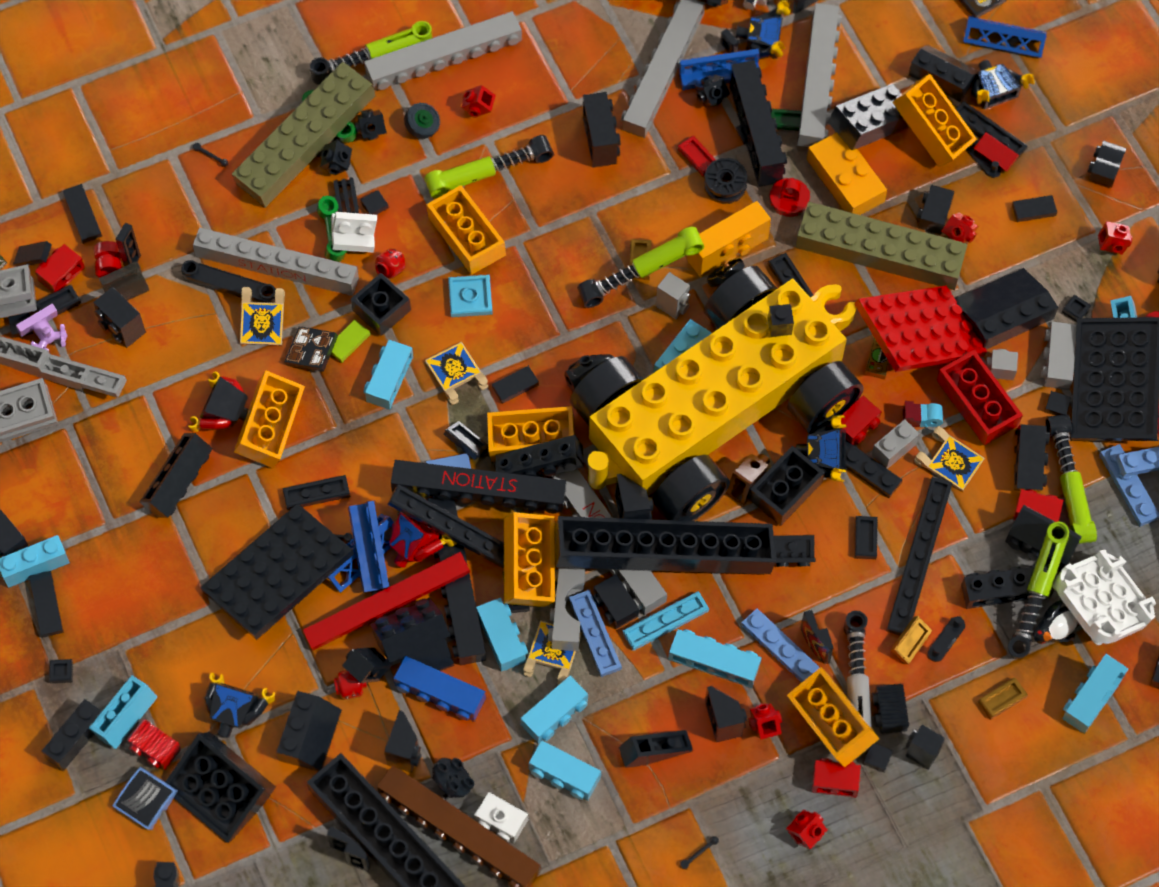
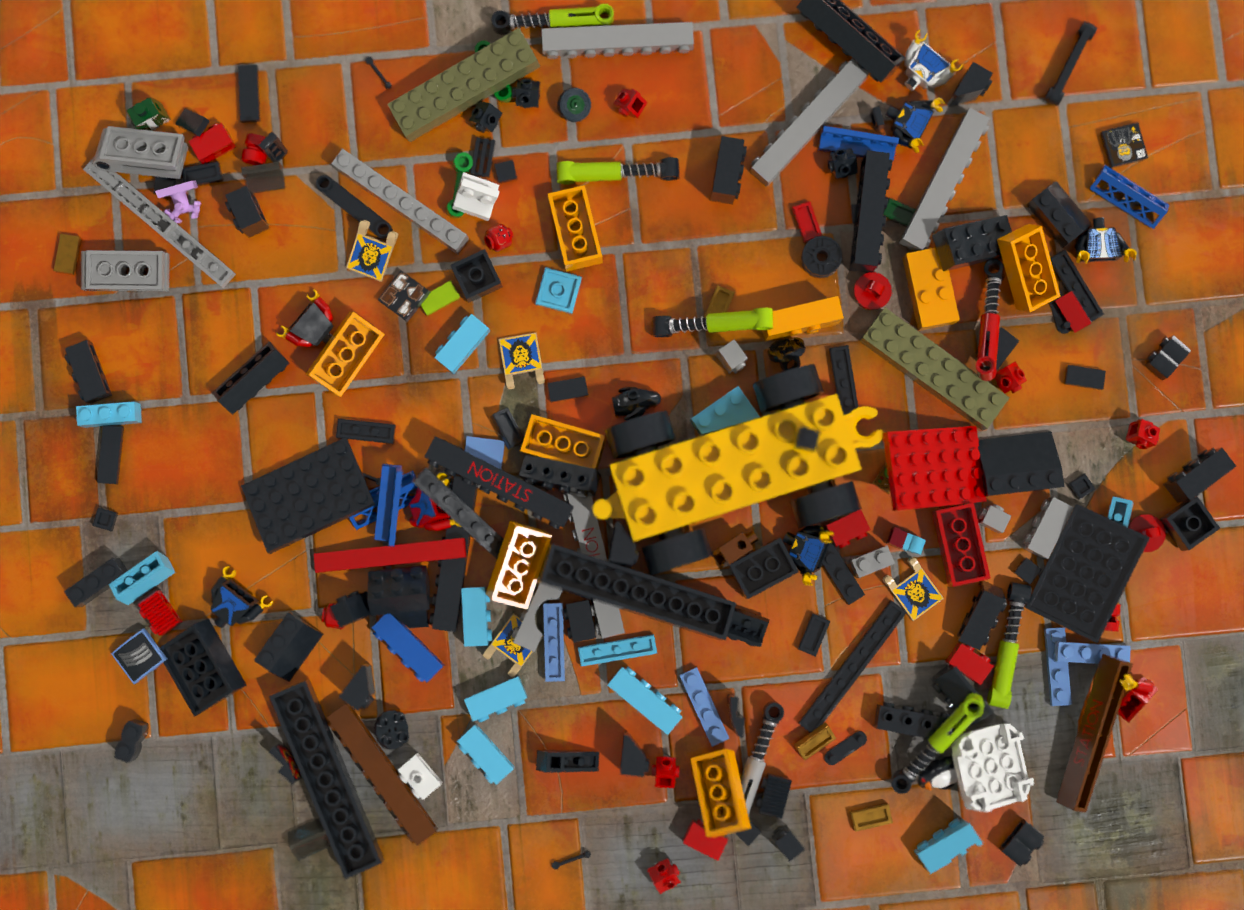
camera: 15 degrees right, 20 degrees up
none -> piece [976,259,1005,381]

